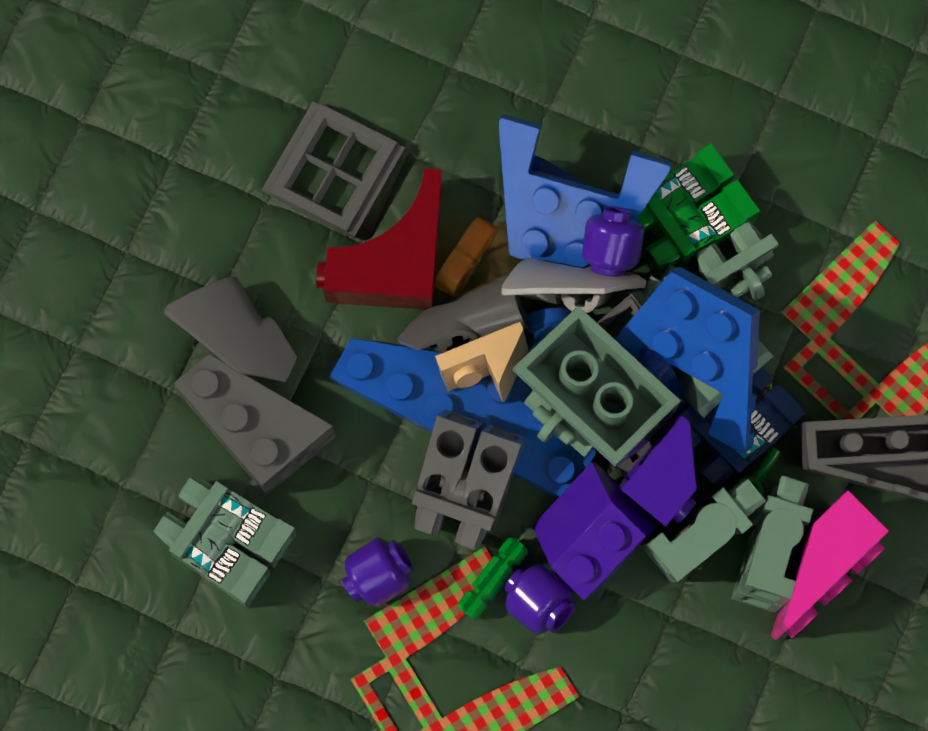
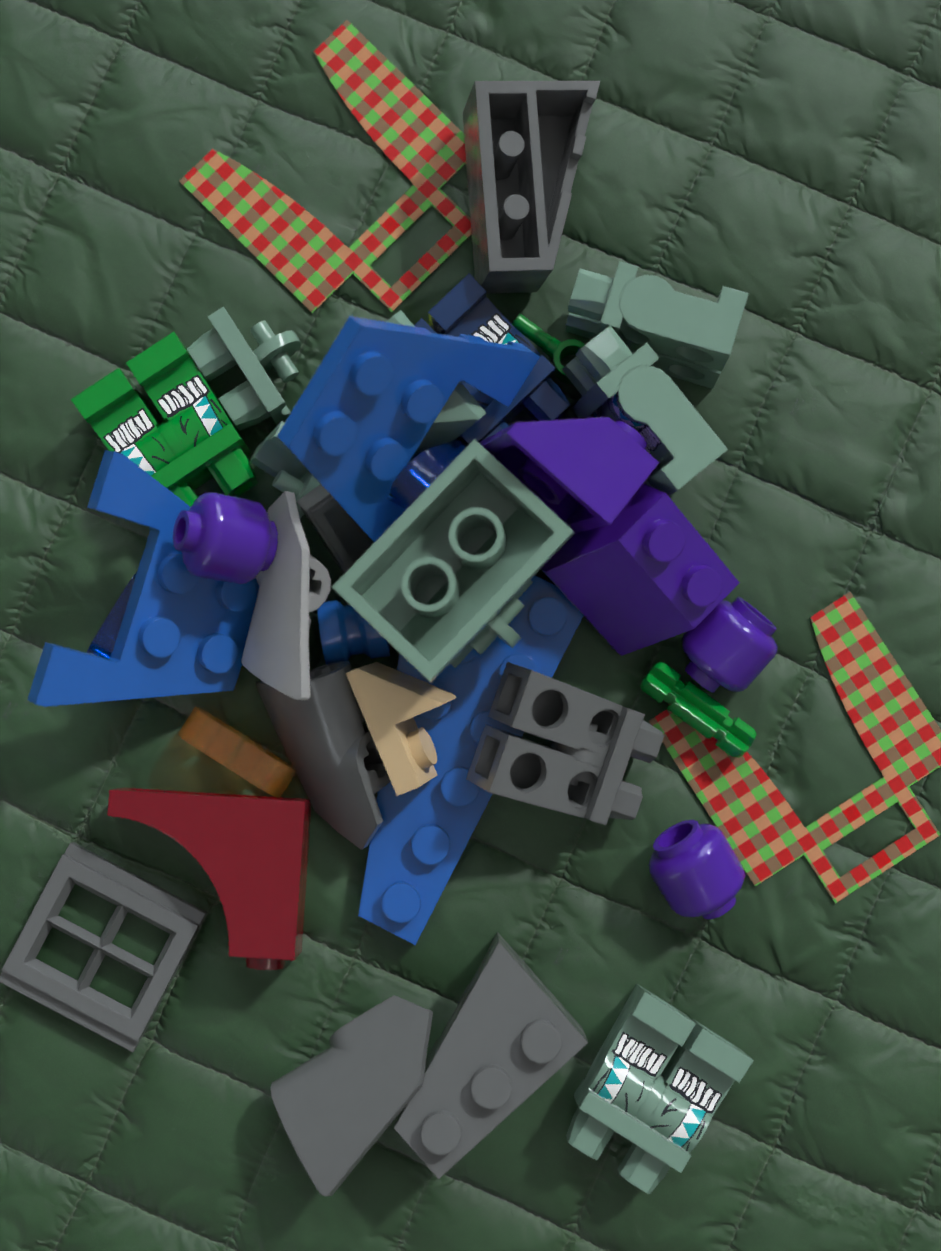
camera: 90 degrees left, 10 degrees up
dark pink slope [771,491,889,641] -> none

